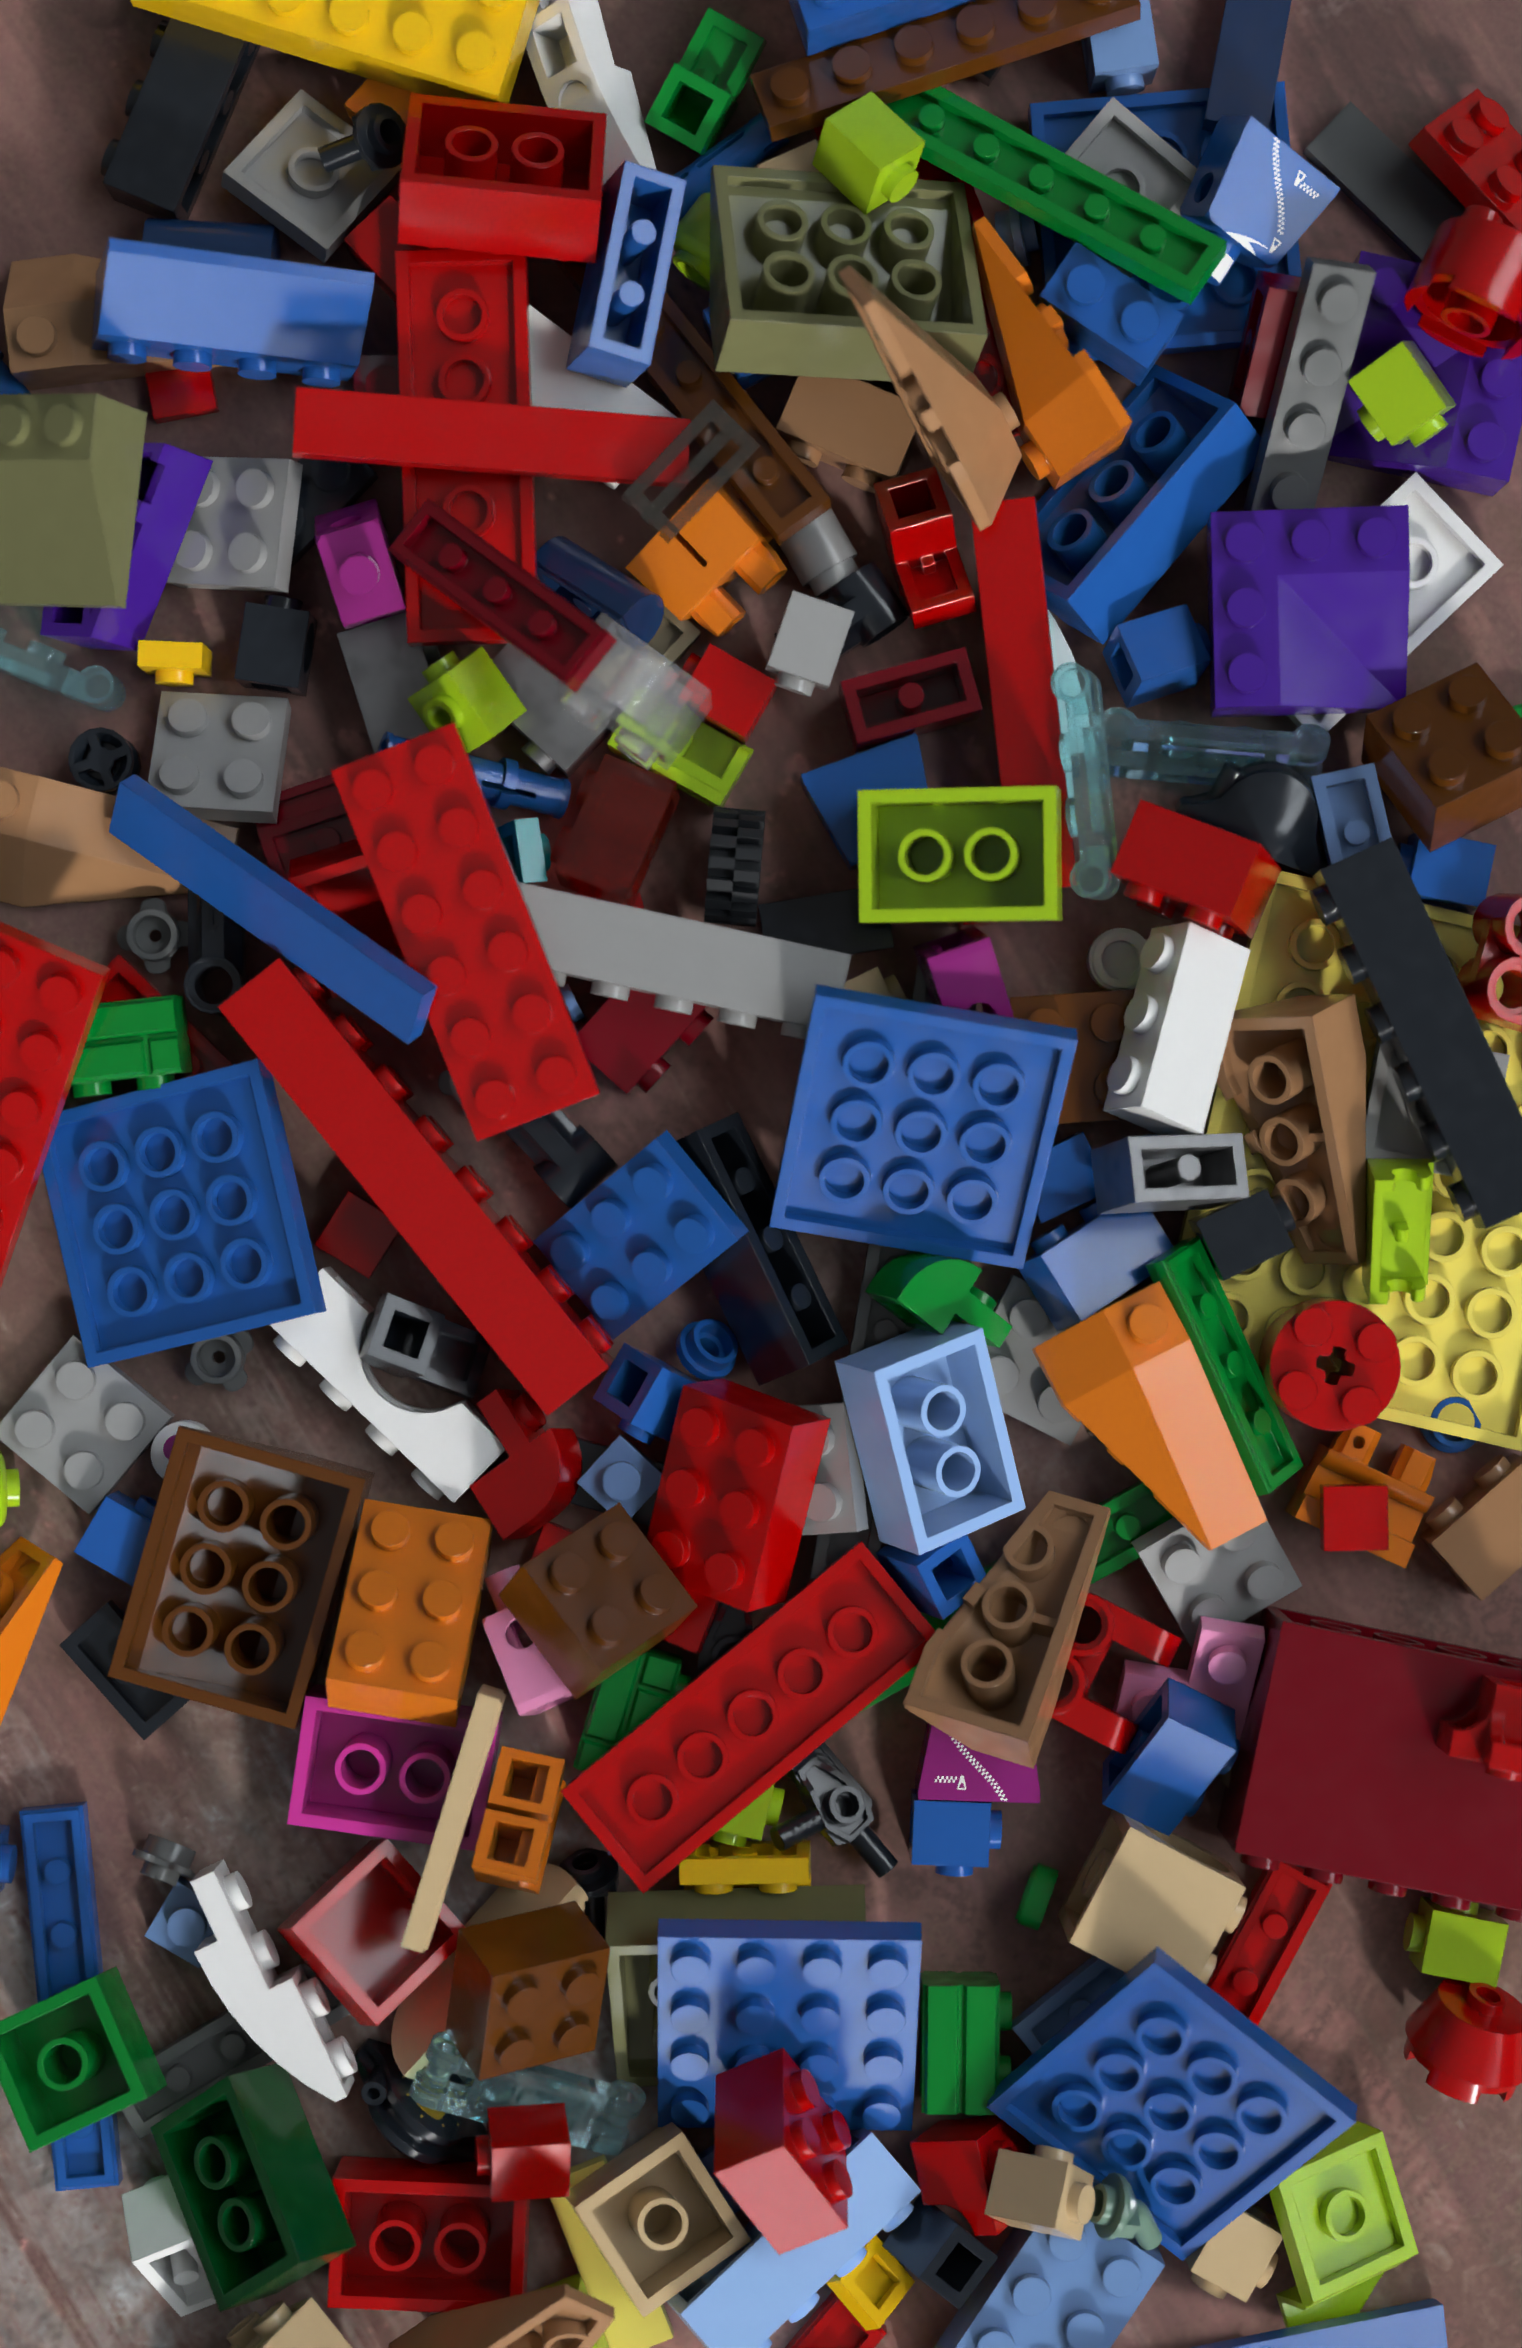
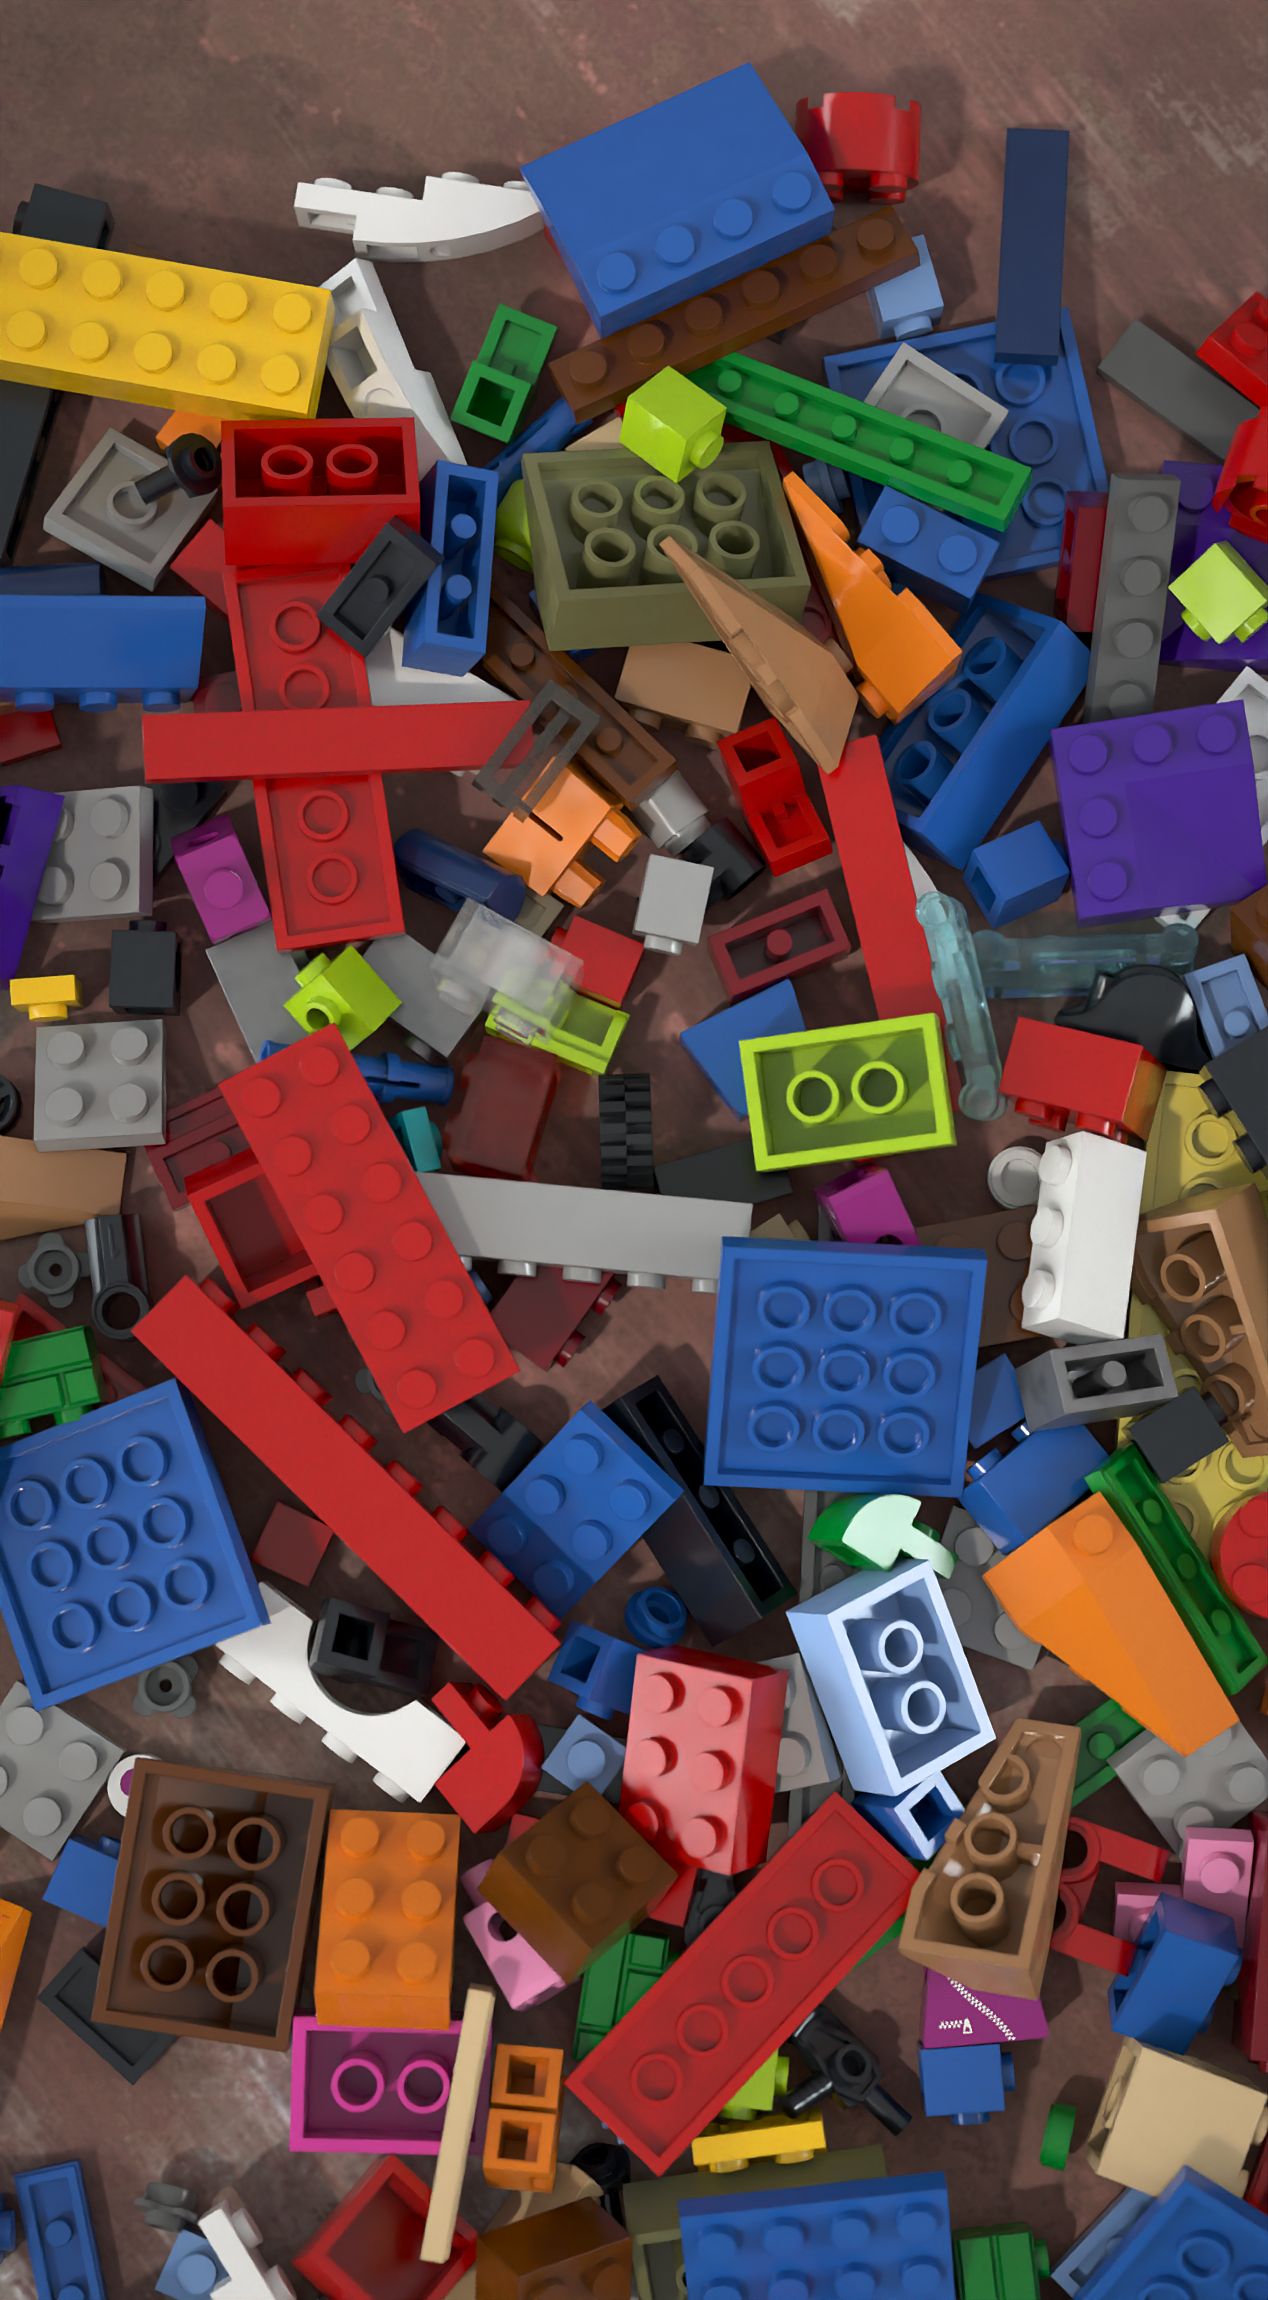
camera: 10 degrees left, 5 degrees down
blue tile [108,774,437,1044] -> none
dark red tile [387,499,617,693] -> none
torso [1180,115,1340,286] -> none
none -> black plate [316,515,445,658]

